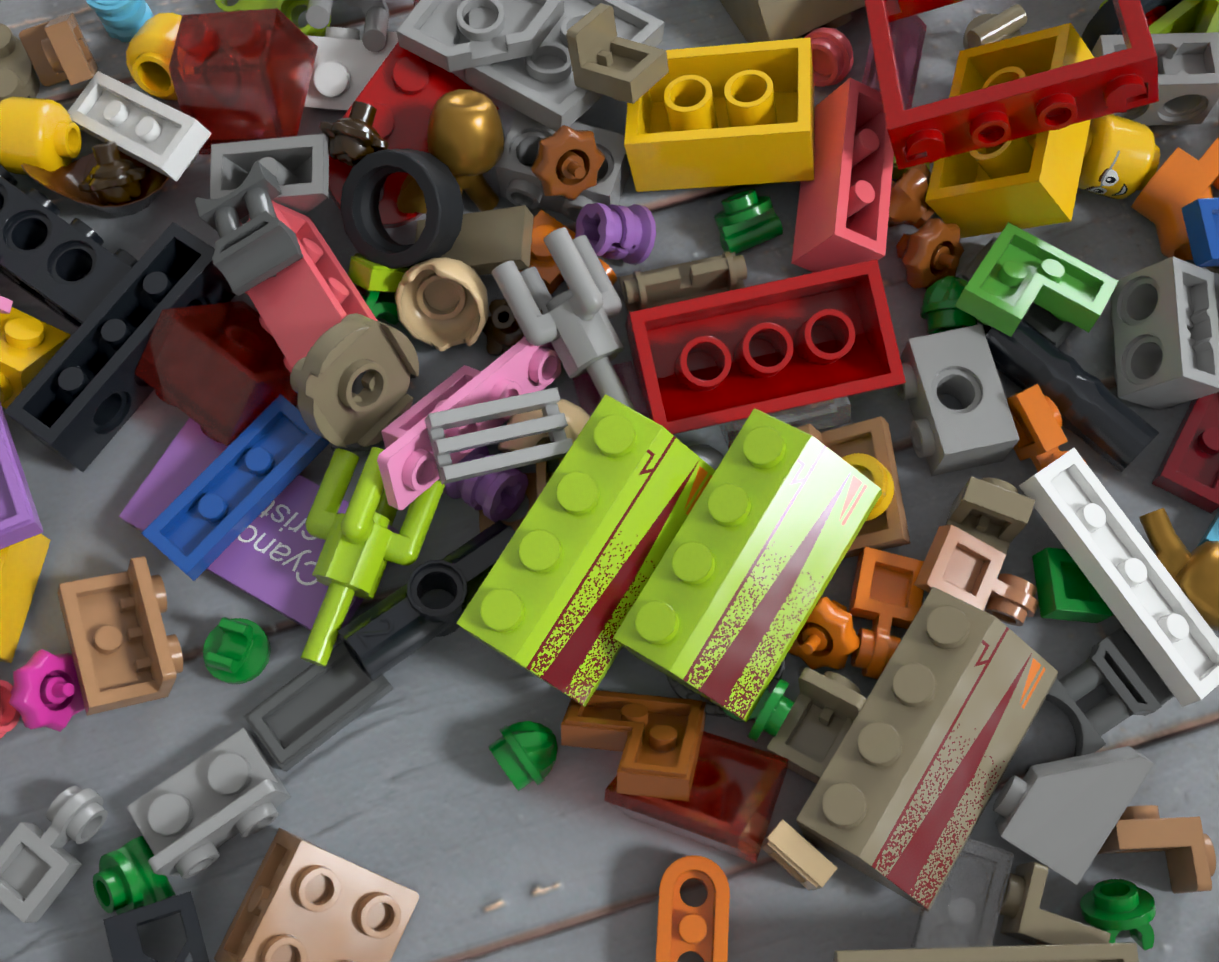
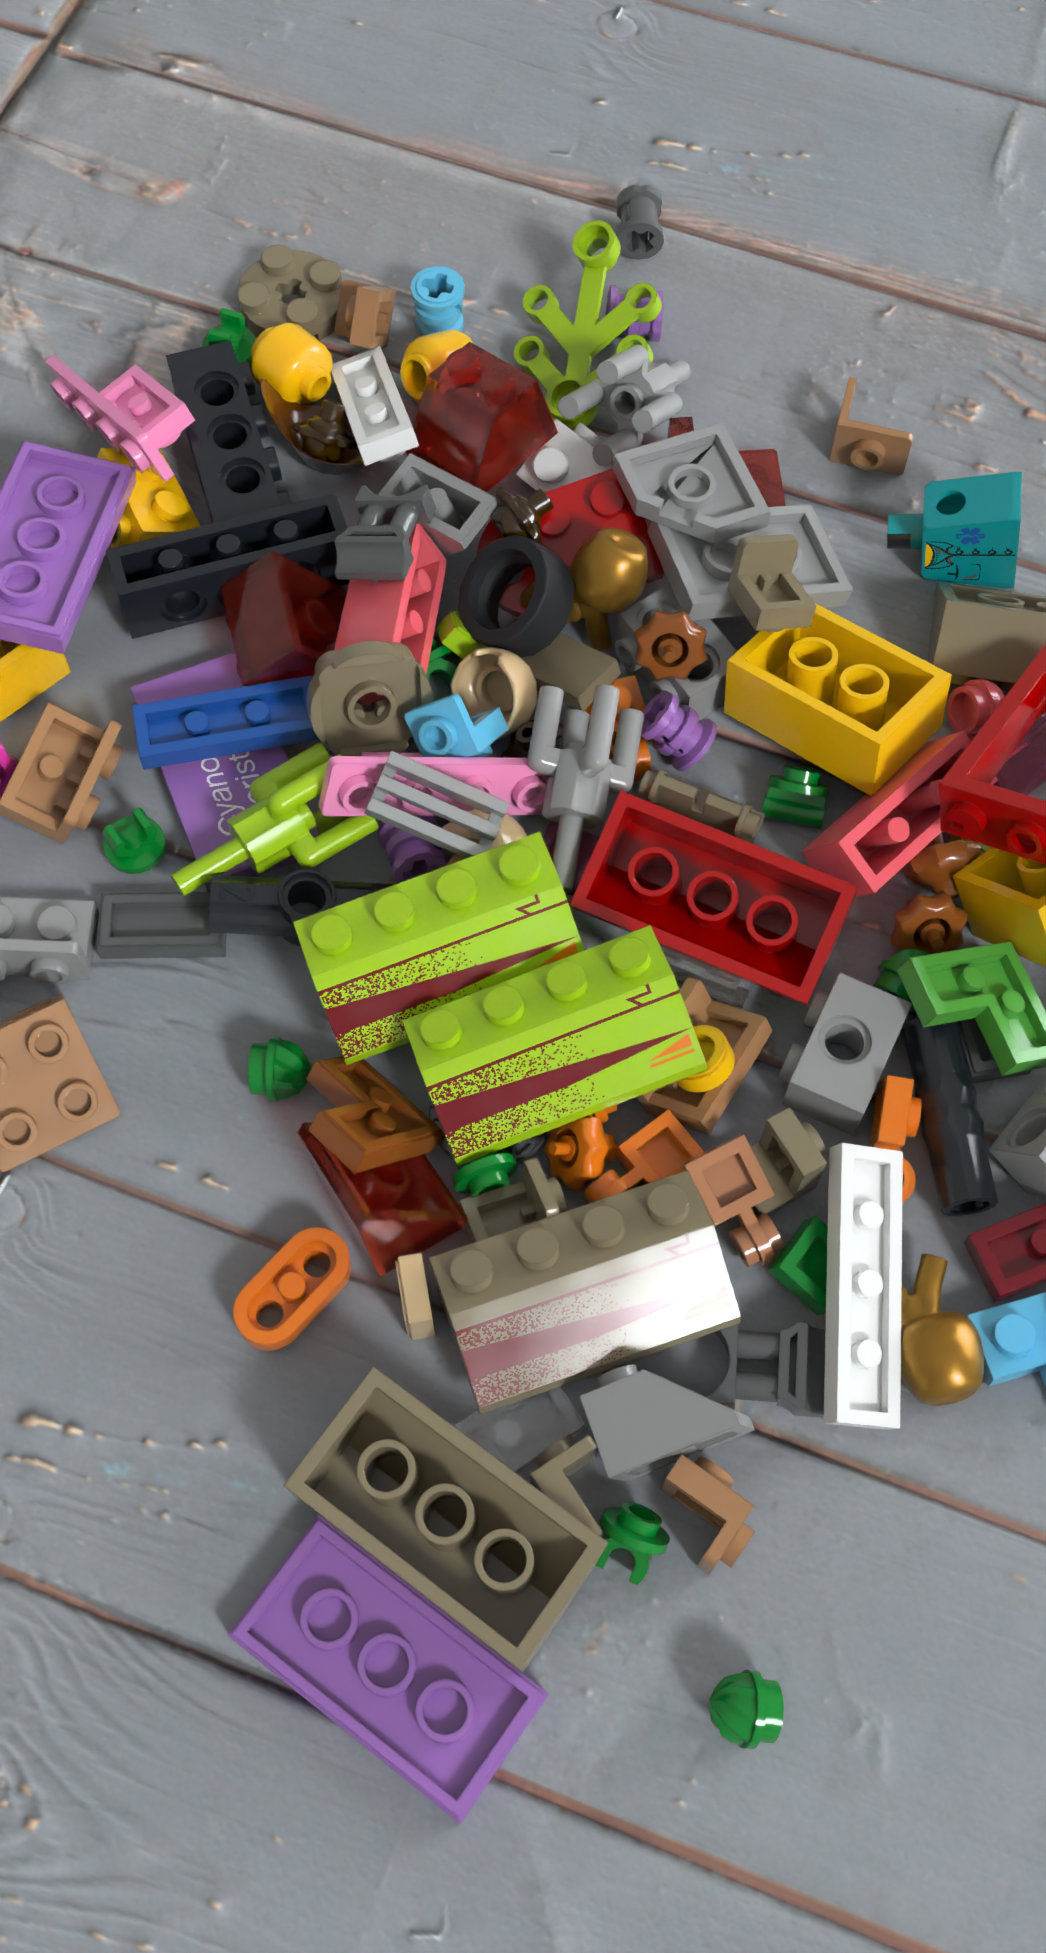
camera: 35 degrees right, 5 degrees down
none -> medium azure bracket [405,694,509,757]

